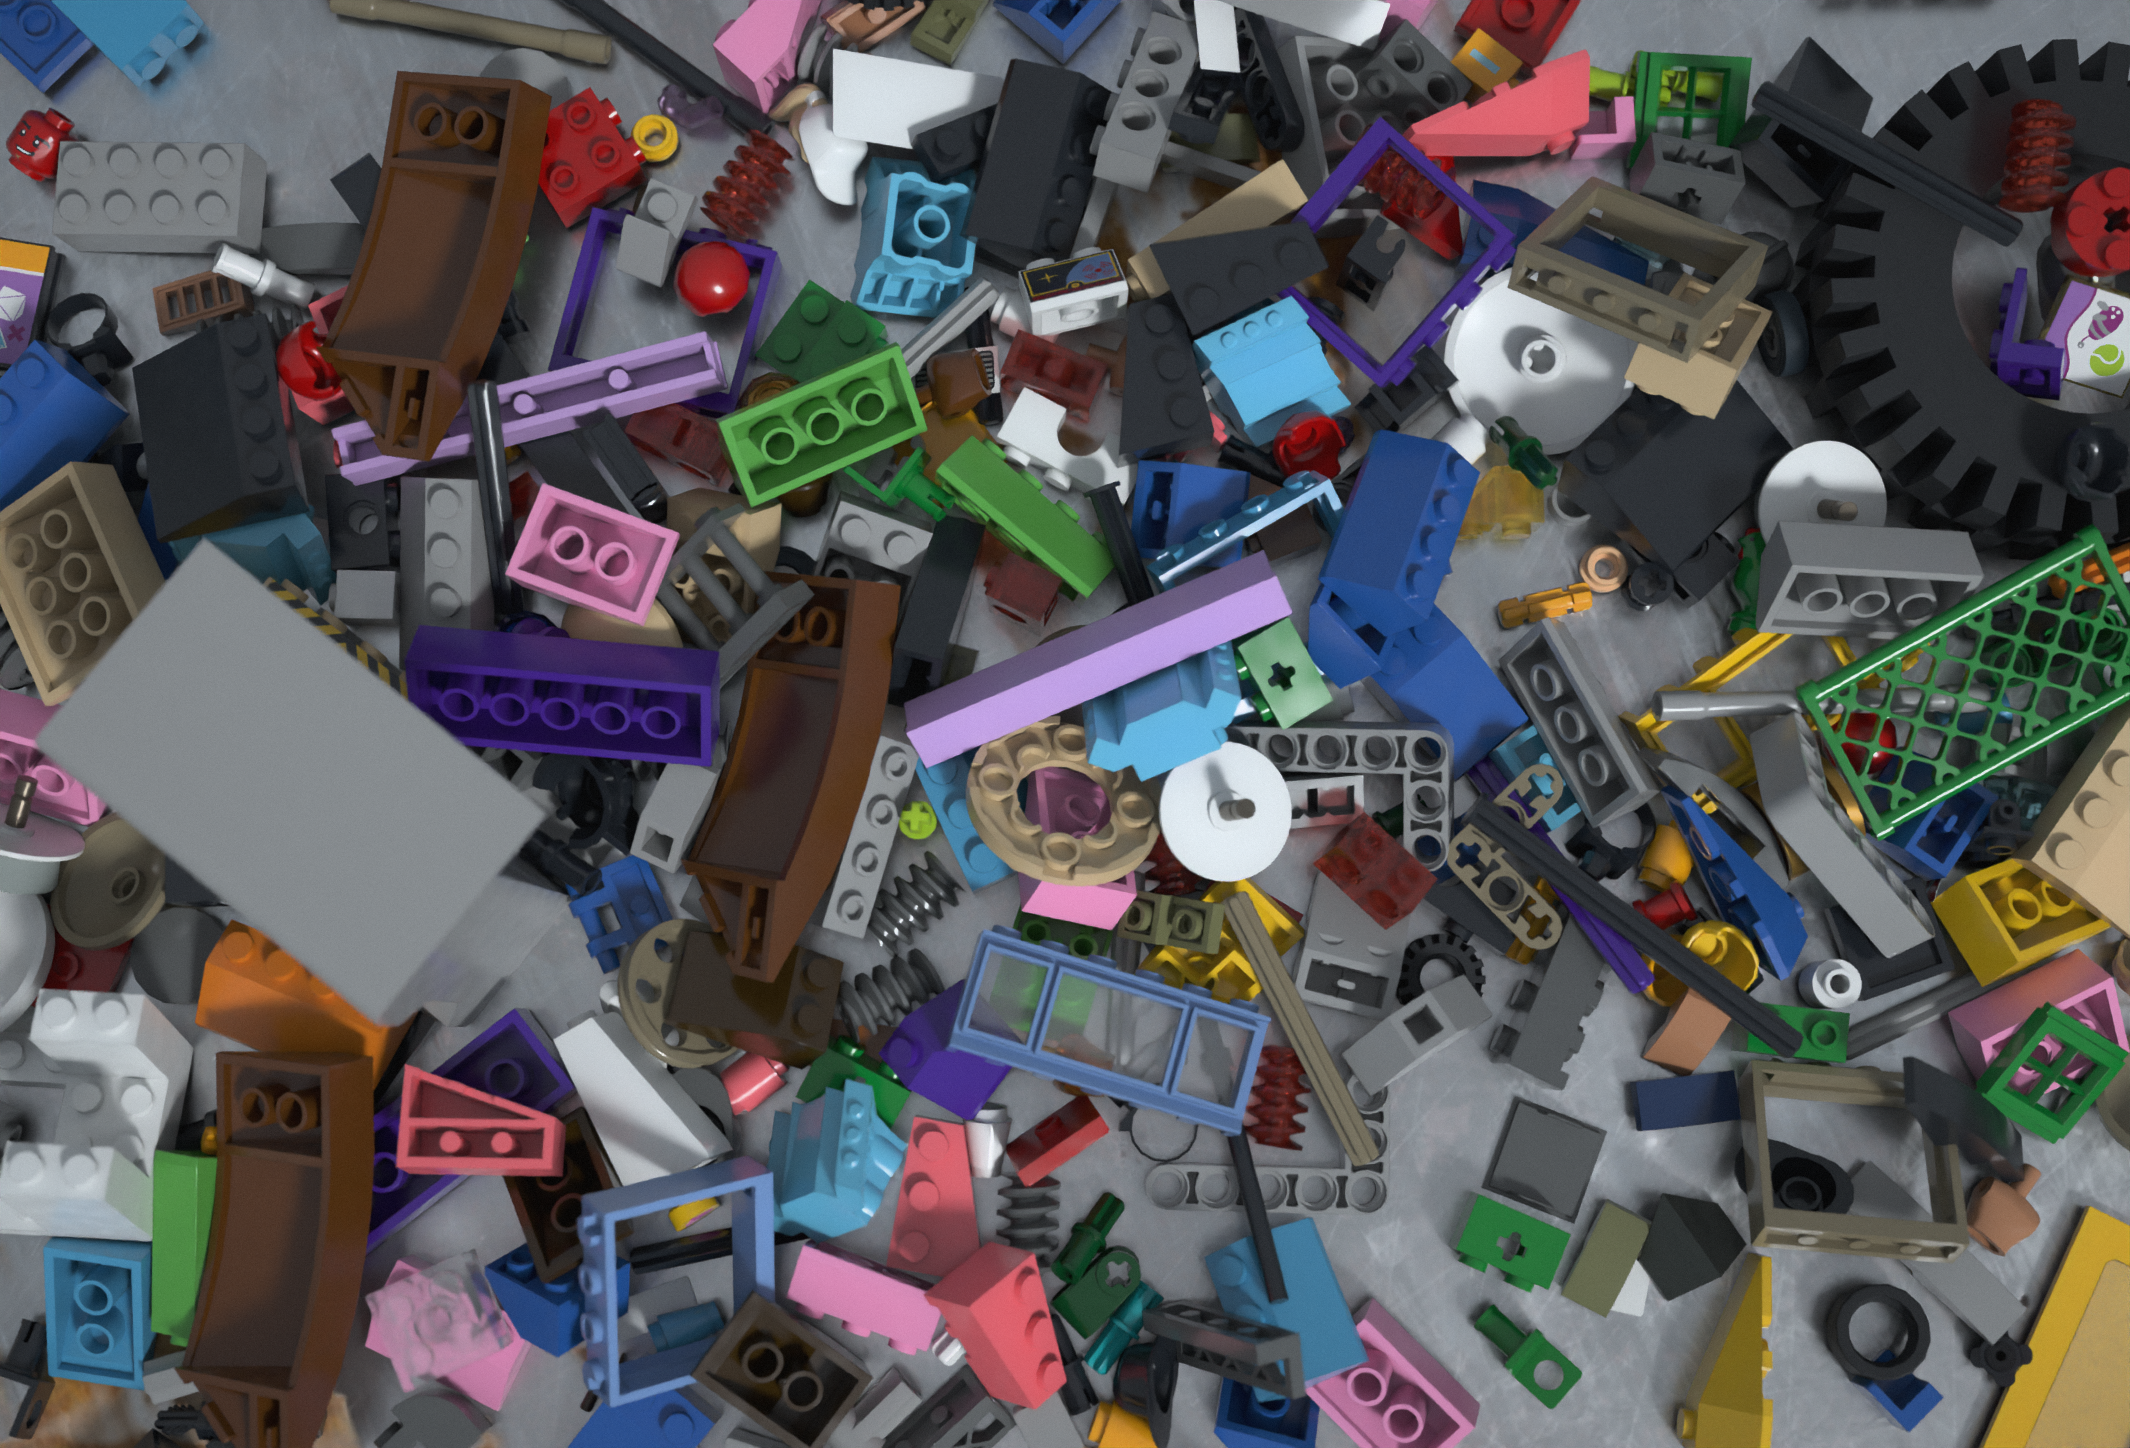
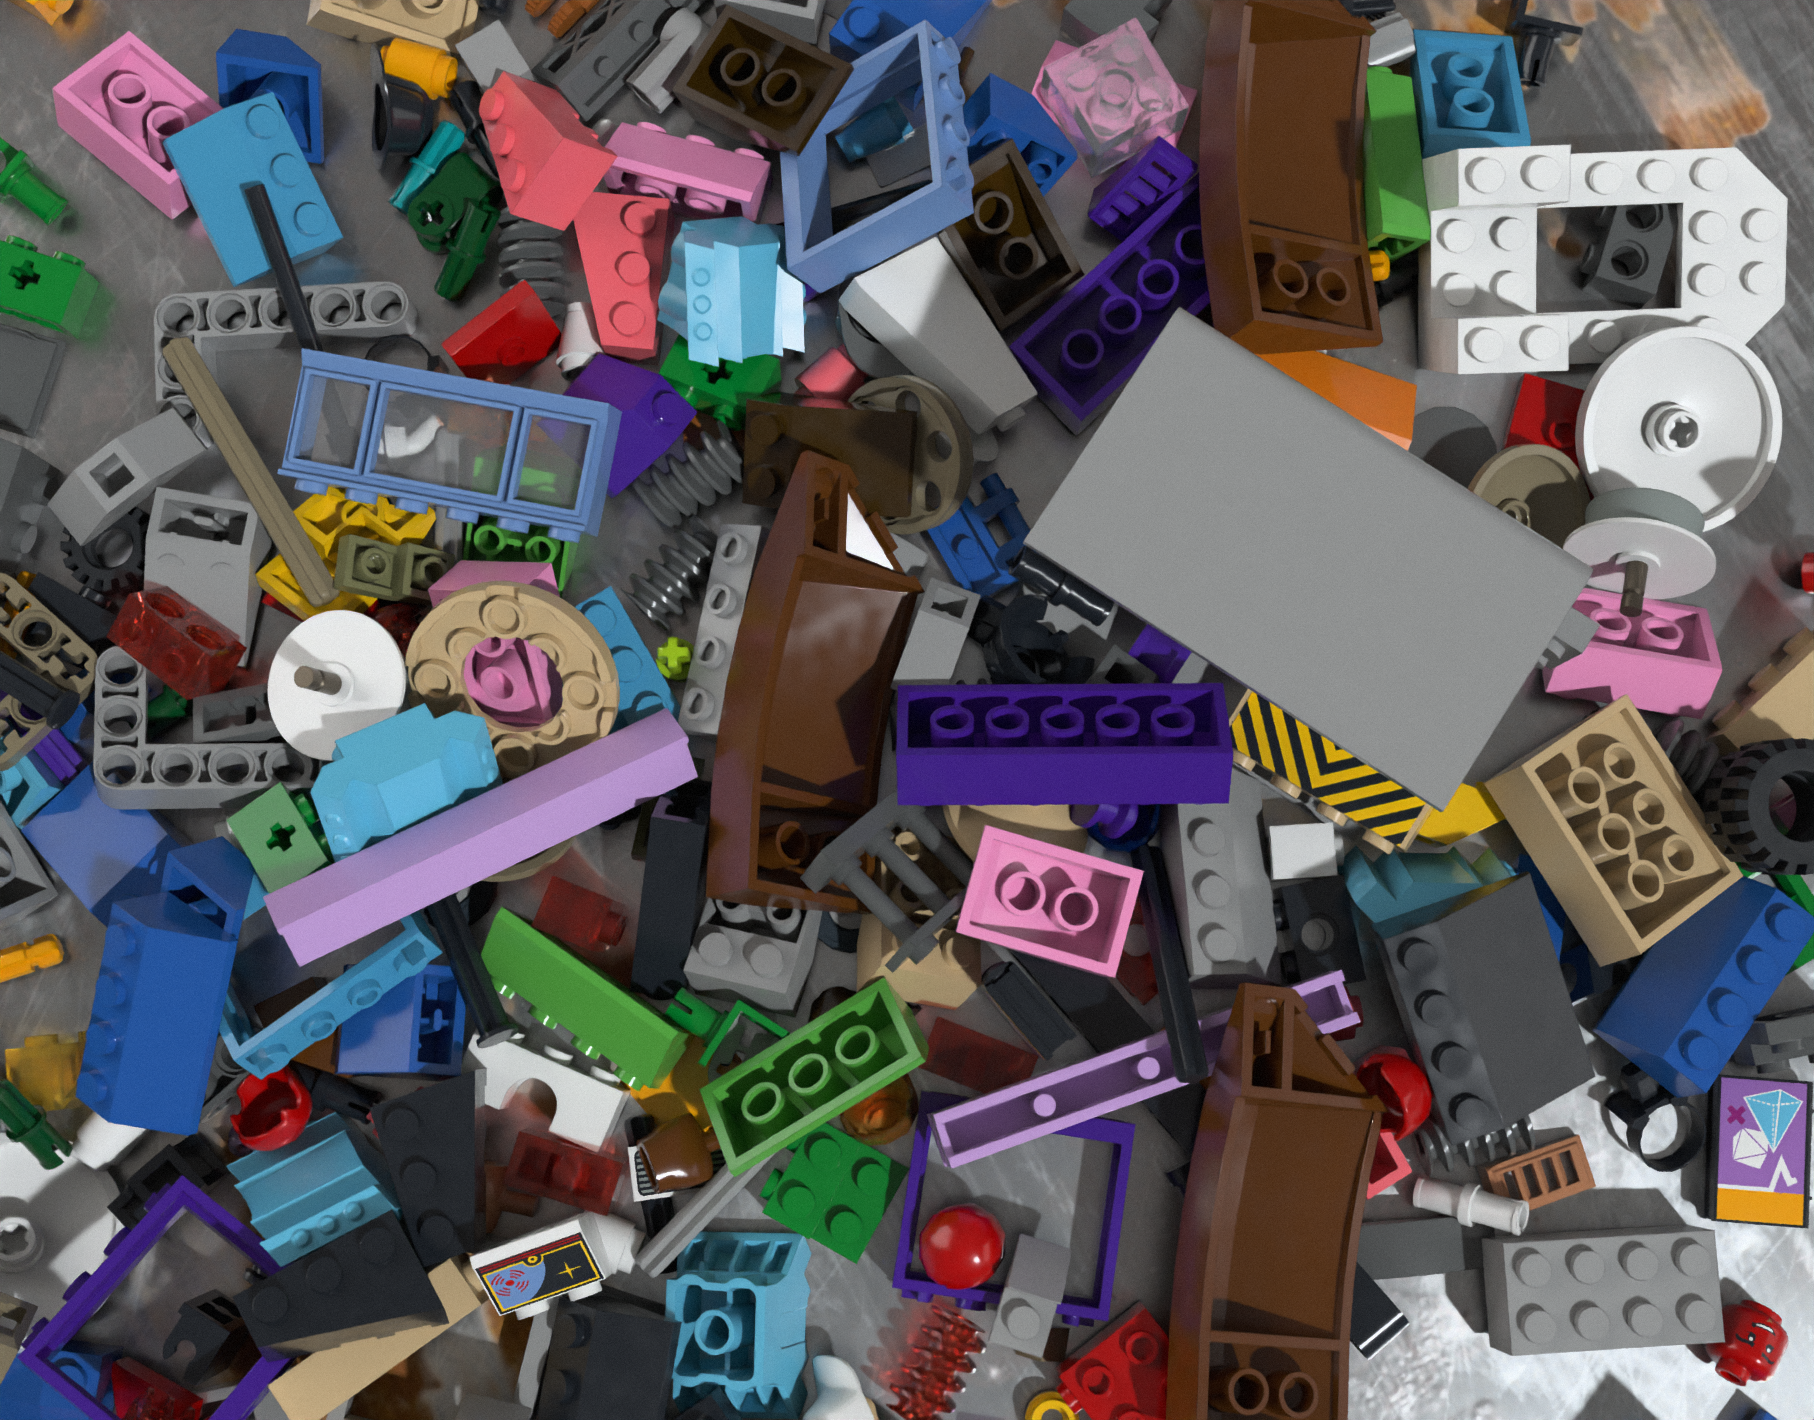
camera: 175 degrees right, 0 degrees up
coral wedge [396,1064,566,1176] -> none
dark grey fence [1142,1300,1306,1399] -> none
clear red piece [1244,1044,1312,1151] -> none
none -> dark purple slope [1088,136,1198,241]

